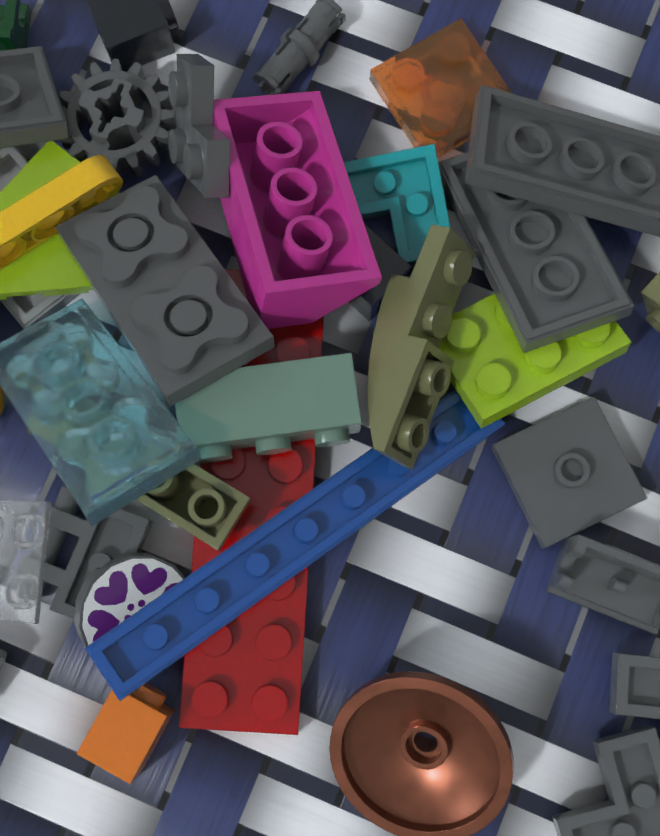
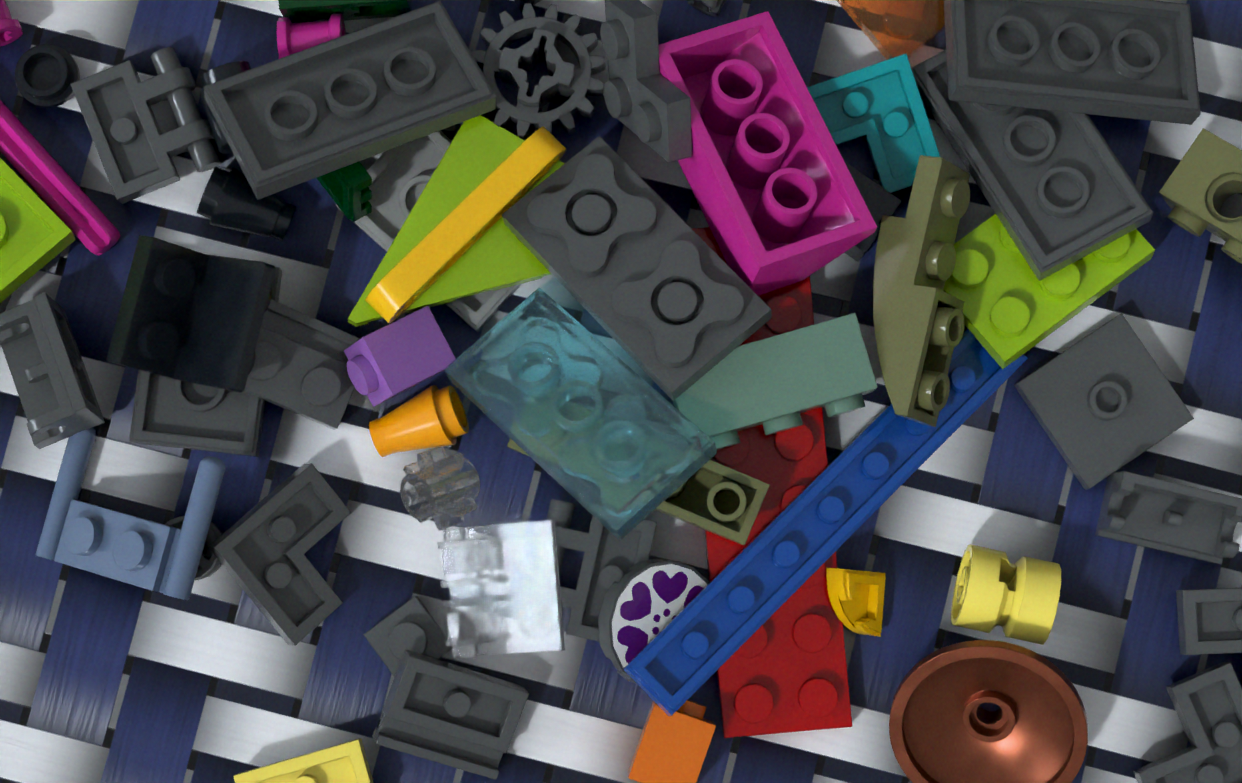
camera: 10 degrees left, 5 degrees up
none -> yellow tile [826,568,886,637]
none -> light yellow wheel [951,544,1061,645]

